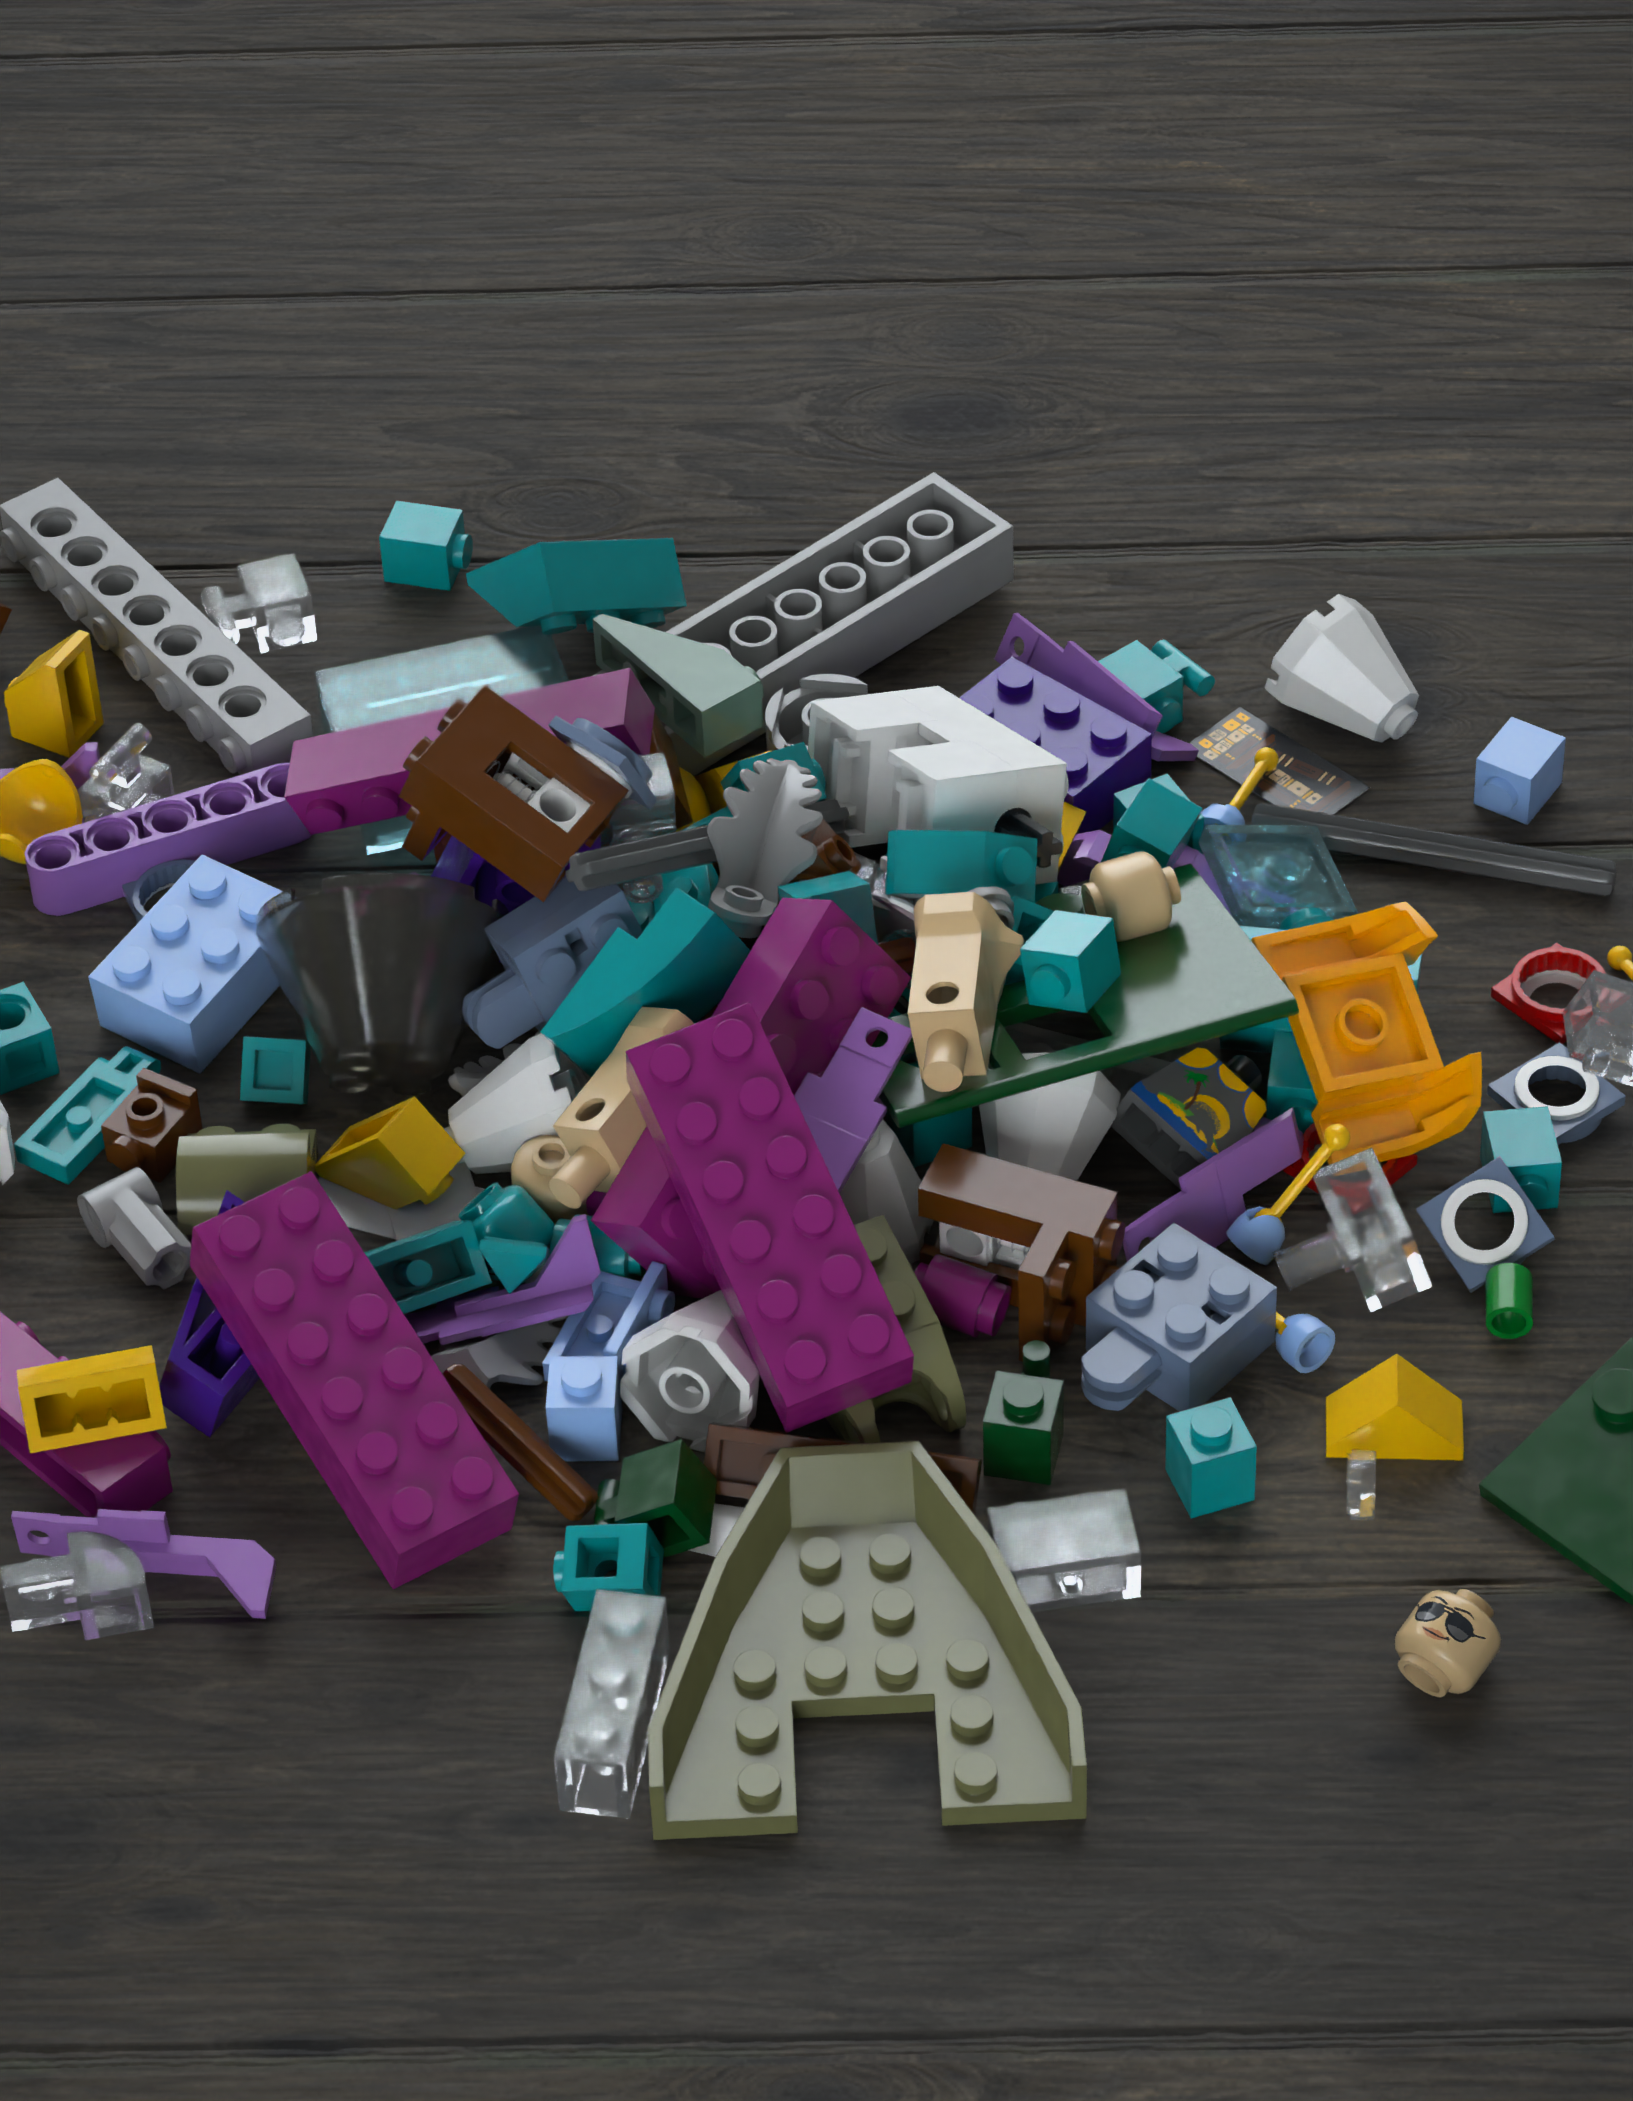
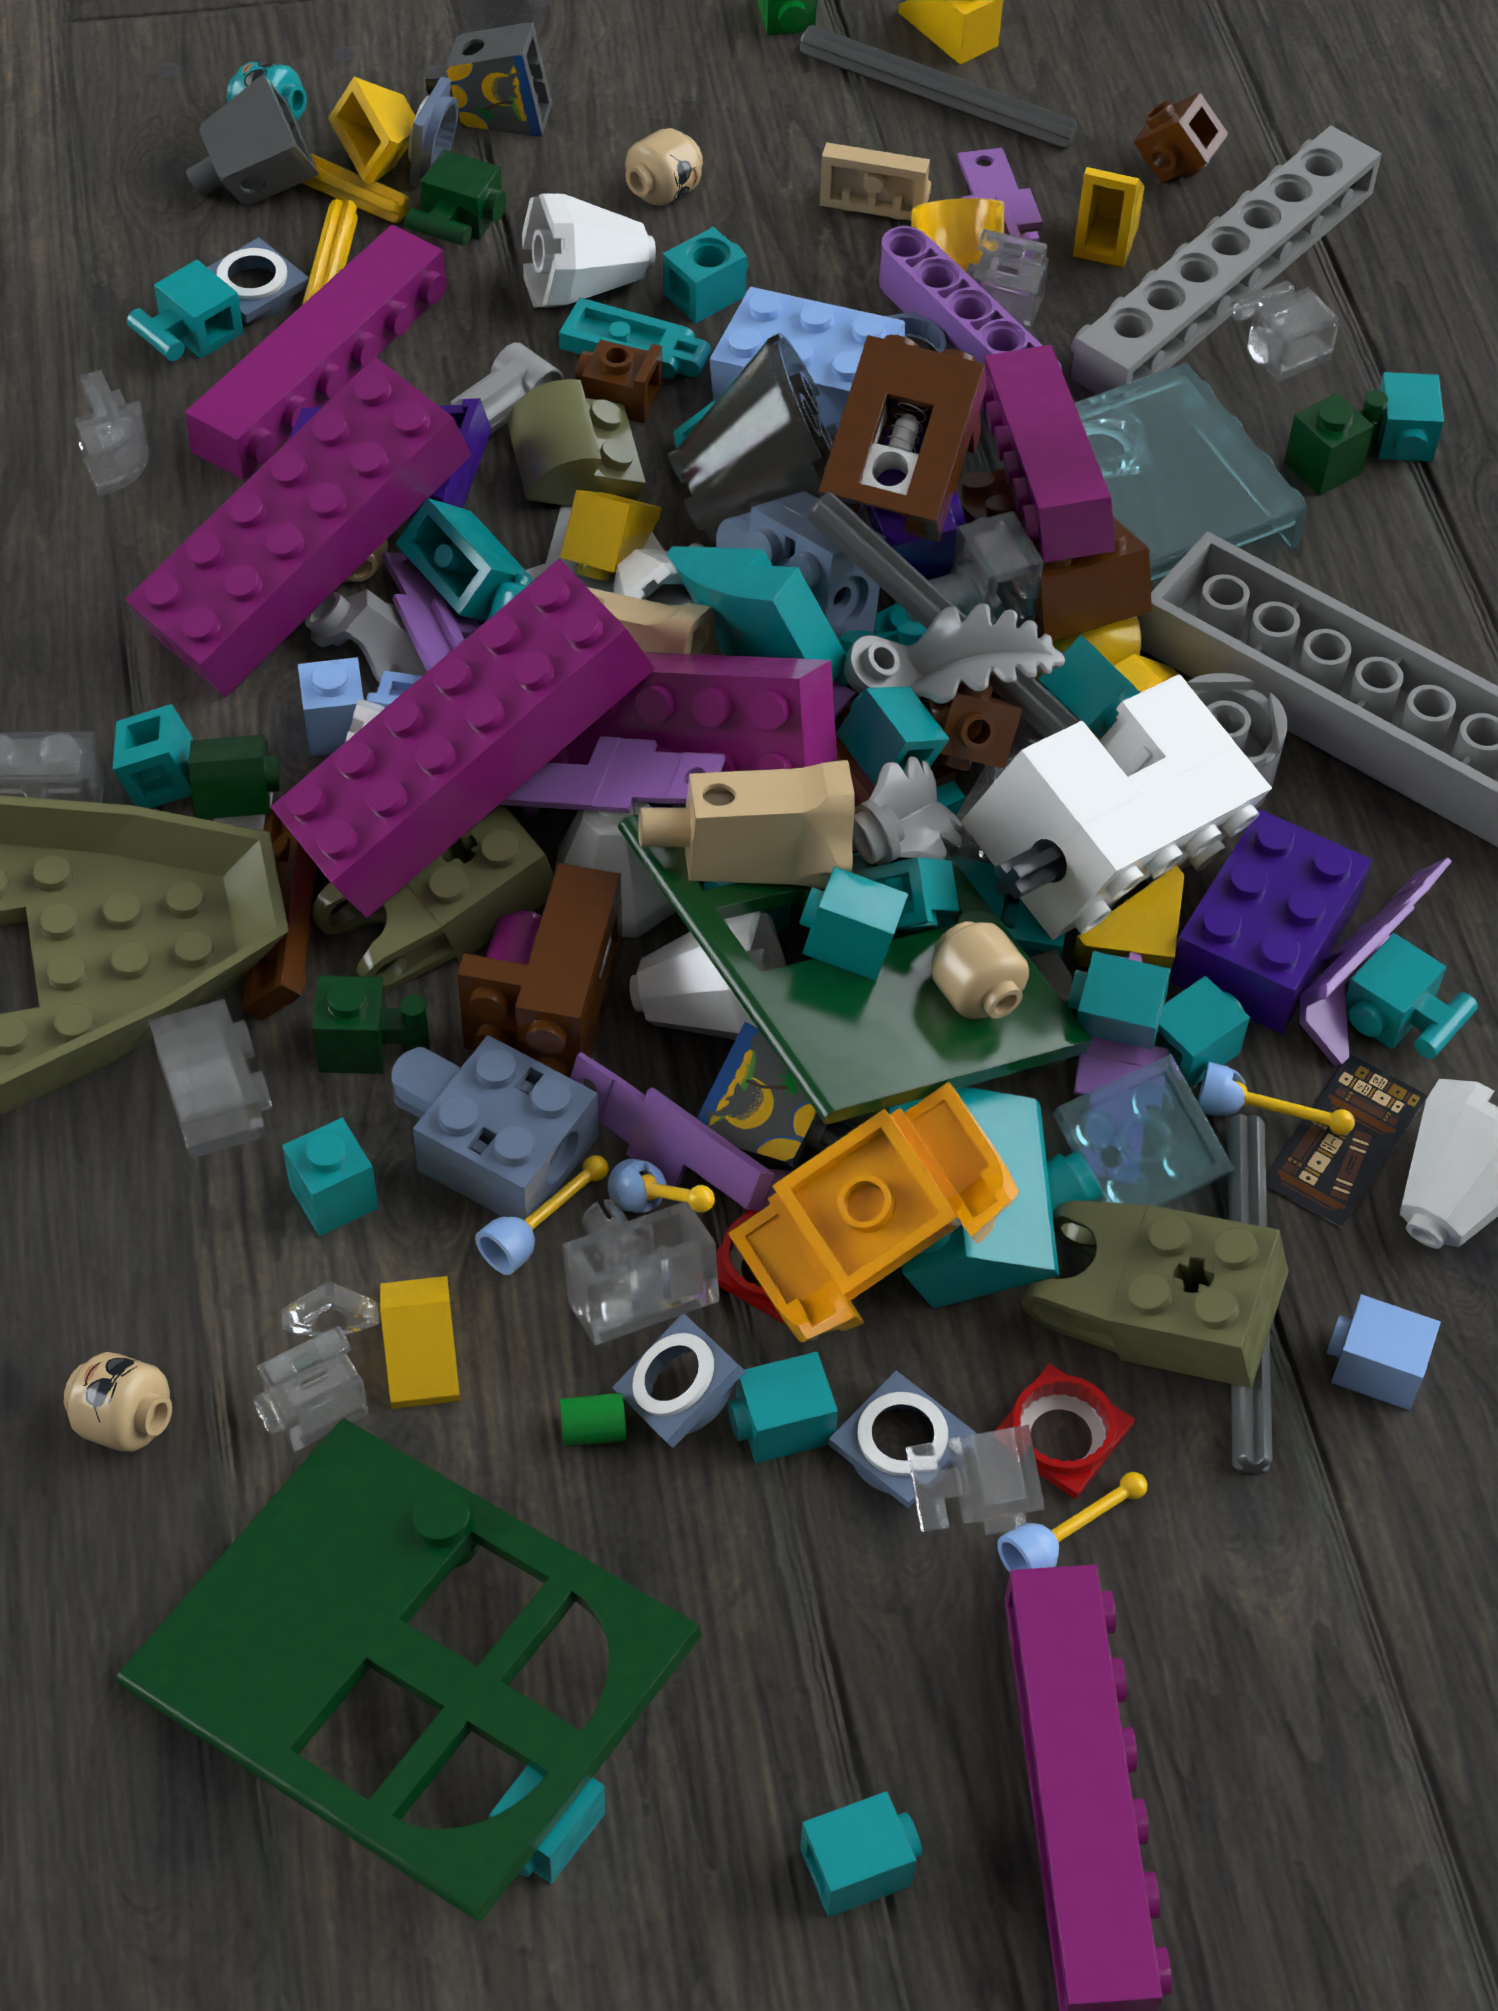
camera: 75 degrees right, 10 degrees up
medium lavender piece [11,1509,276,1619] -> none
yellow brick [17,1345,167,1453] -> none
reddish brown axle [442,1364,598,1521] -> none
teal slope [466,538,687,635] -> none
teal slope [479,1236,551,1294] -> none
sand blue piece [548,716,657,809] -> none
sand green slope [593,614,764,758] -> none
teal slope [886,830,1037,902] -> none
none -> clear brick [253,1326,369,1452]
none -> olive brick [1021,1200,1289,1388]
none -> dark green brick [1284,390,1388,496]

